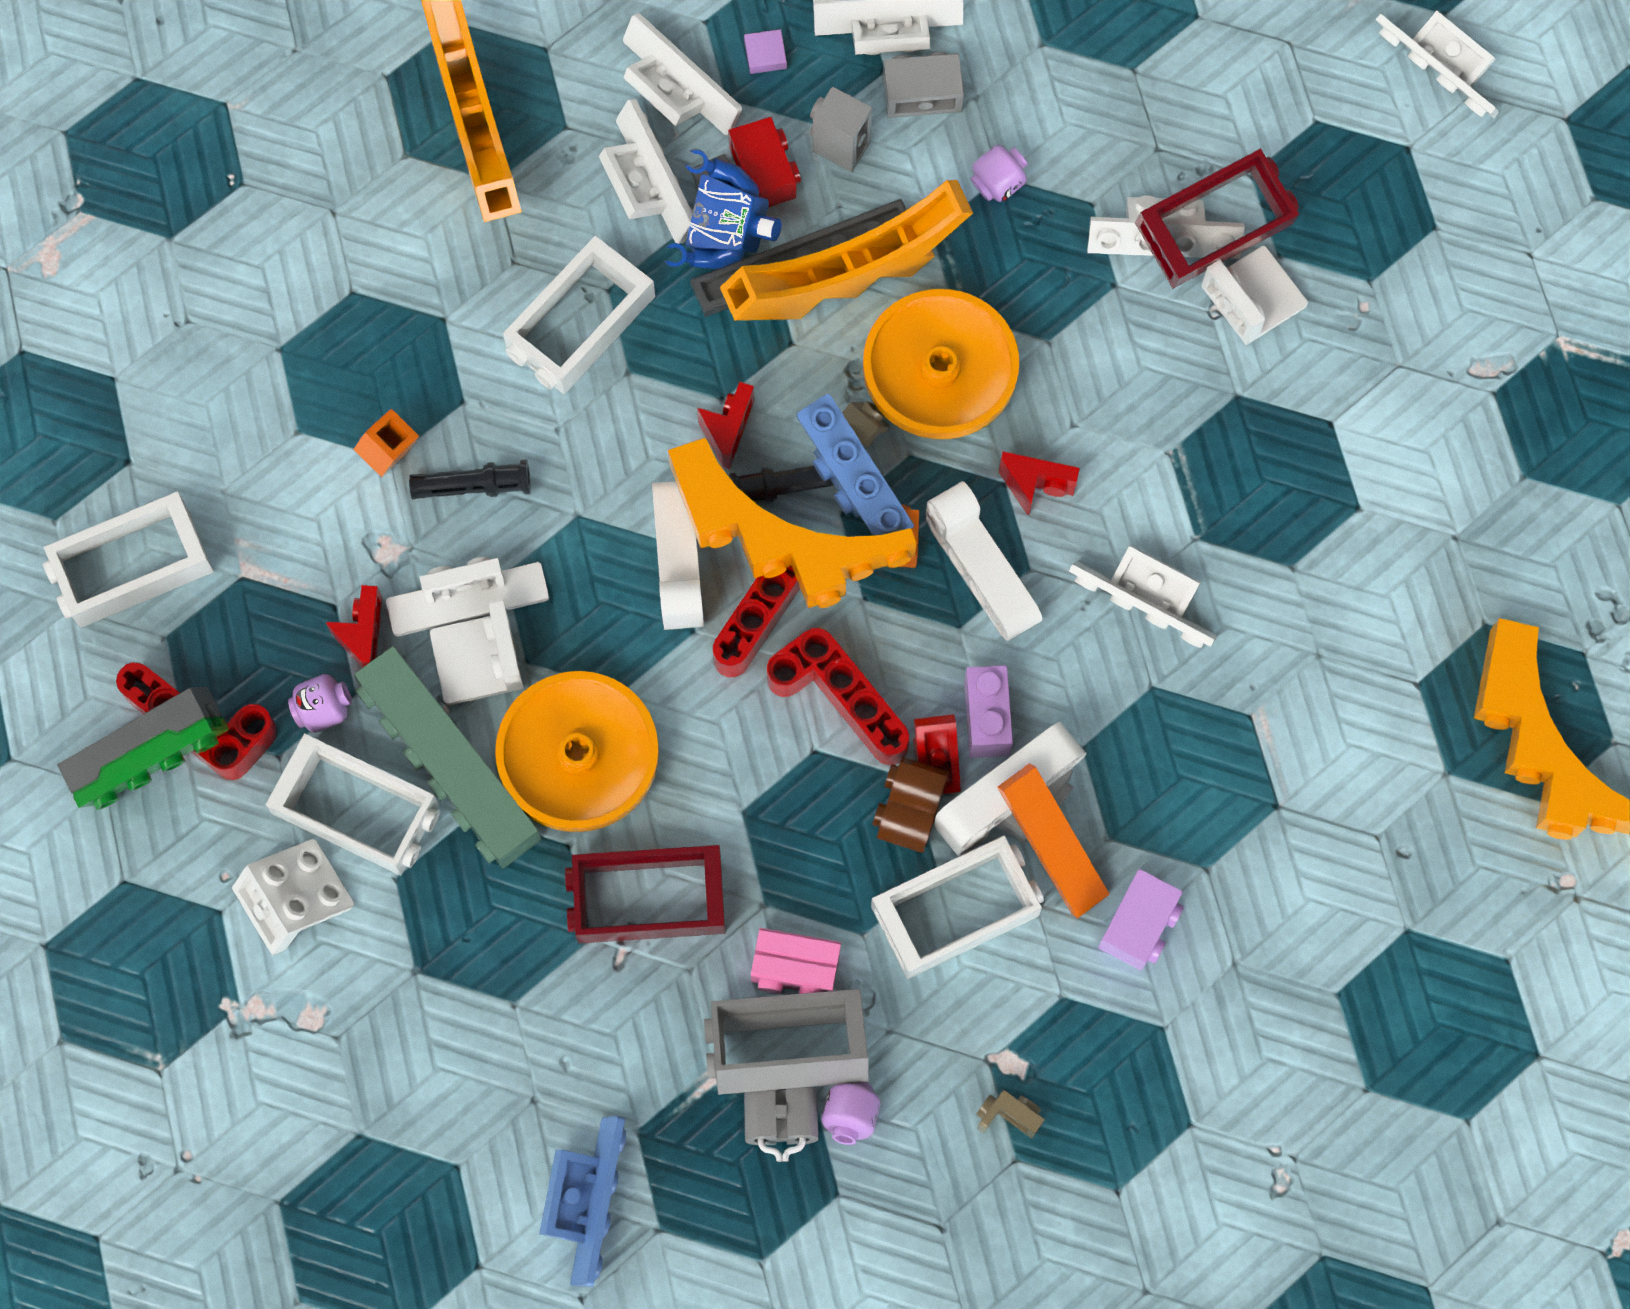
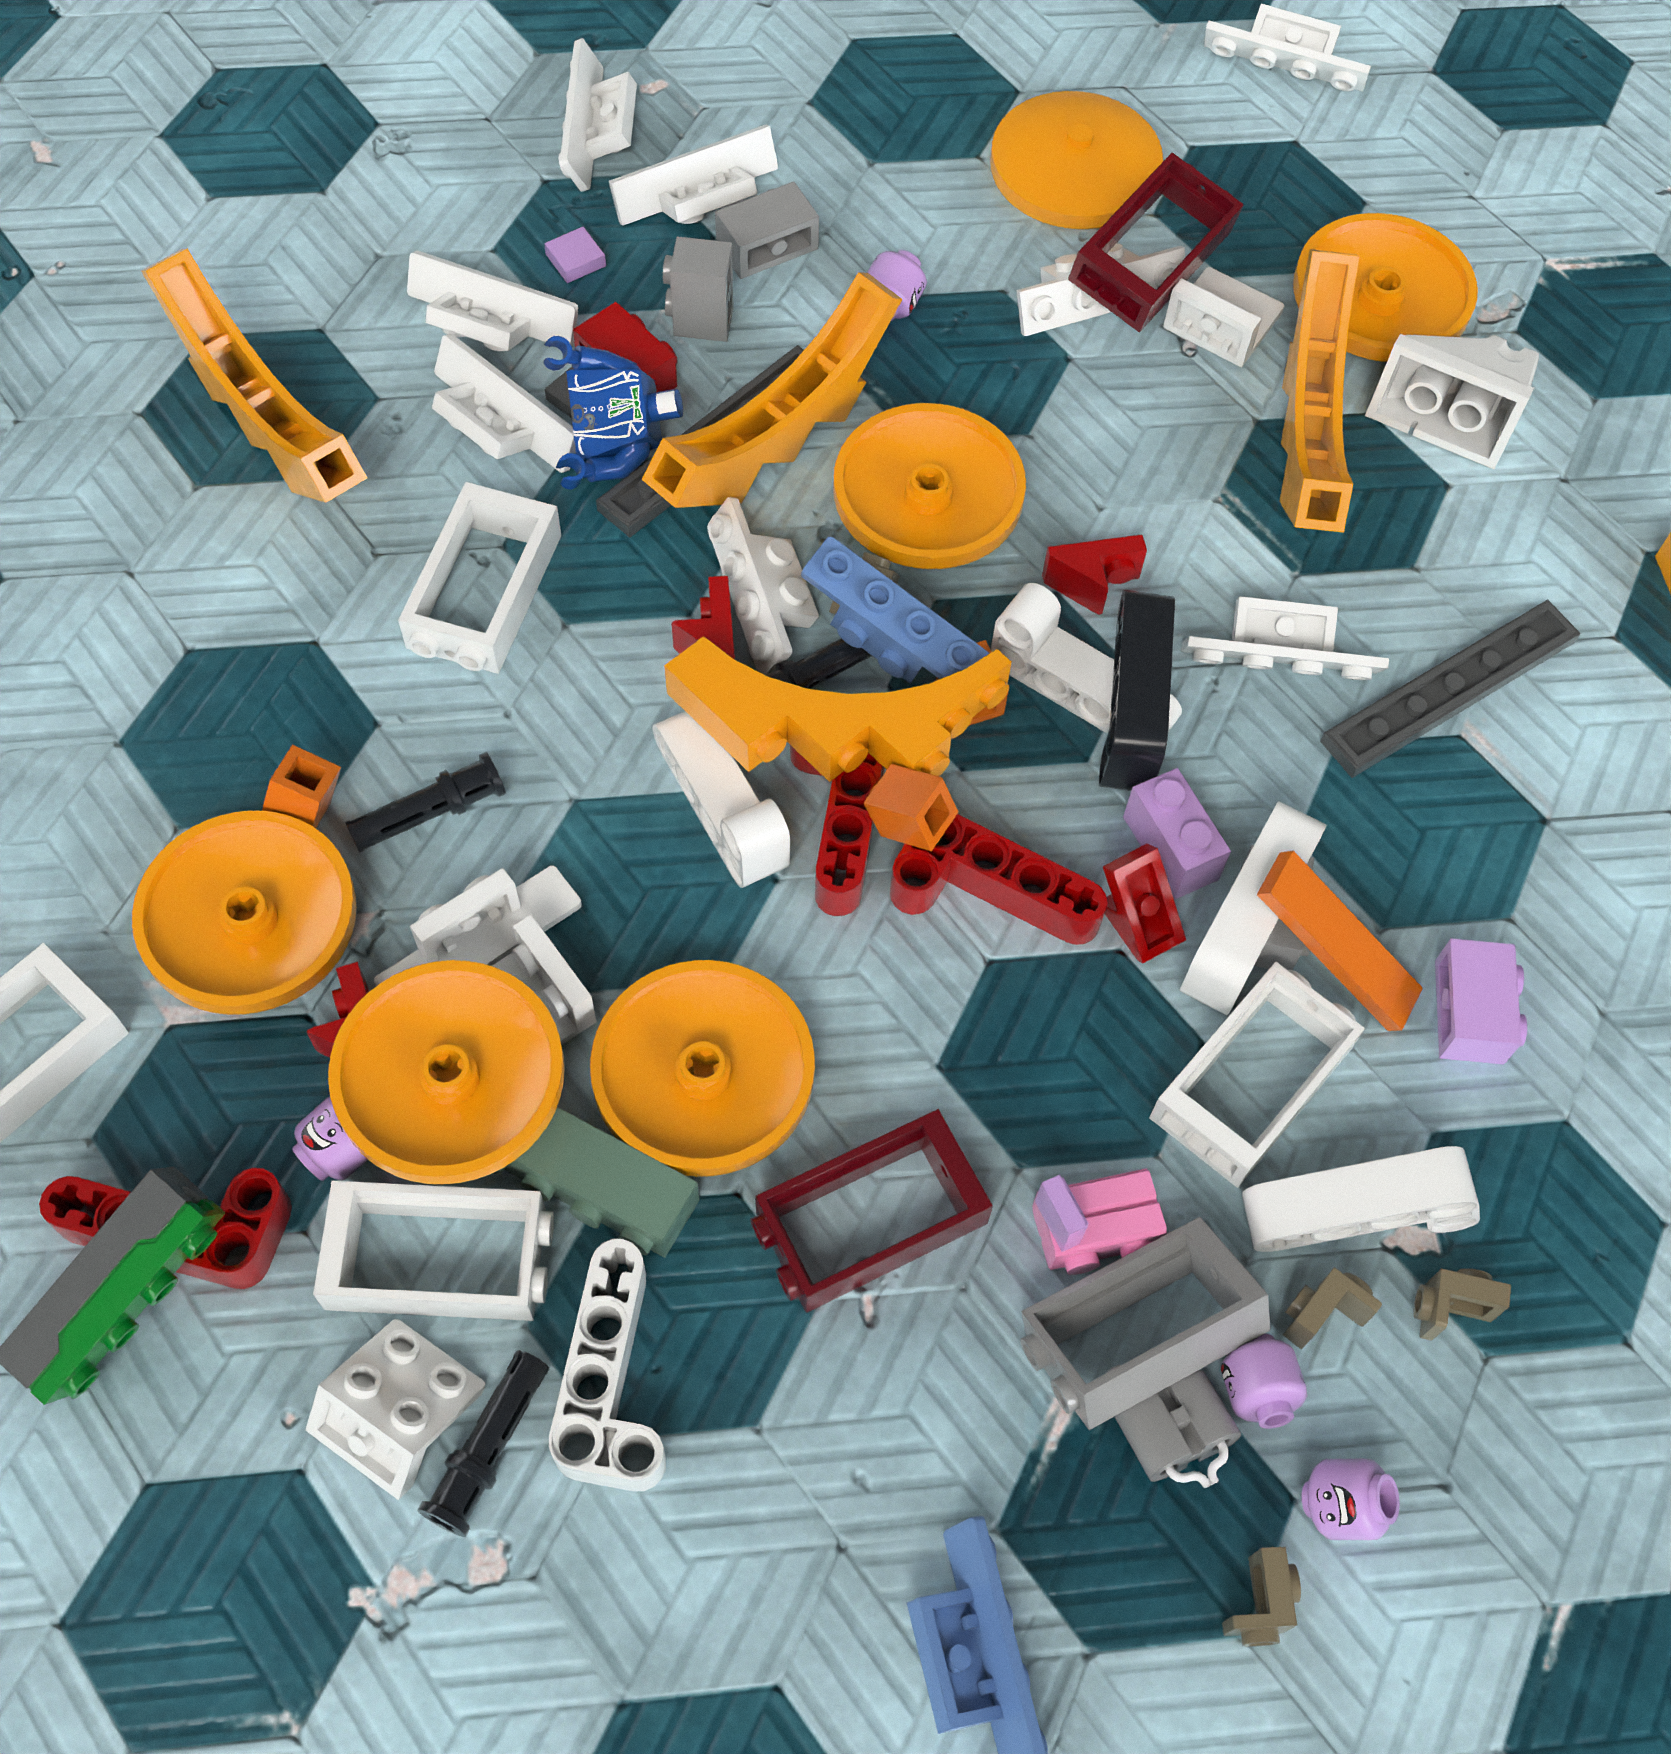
camera: 25 degrees left, 10 degrees down
reddish brown brick [872,757,949,853] -> none
none -> light orange dish [132,811,357,1015]
none -> light orange dish [328,960,565,1185]
none -> black pin [417,1350,550,1537]
none -> white beam [549,1239,666,1491]
none -> white bracket [707,497,819,675]
none -> orange brick [864,764,959,851]
none -> light orange dish [990,91,1163,229]
none -> lavender tile [1035,1174,1089,1252]
none -> black beam [1099,590,1175,791]
none -> dark tan bracket [1222,1547,1301,1647]
none -> white beam [1242,1146,1480,1252]
none -> light orange arch [1280,249,1360,533]
none -> dark tan bracket [1283,1267,1382,1350]
none -> light orange dish [1293,213,1478,362]
none -> lavender head [1302,1458,1400,1540]
none -> dark grey tile [1320,599,1581,778]
none -> white piece [1365,334,1539,469]

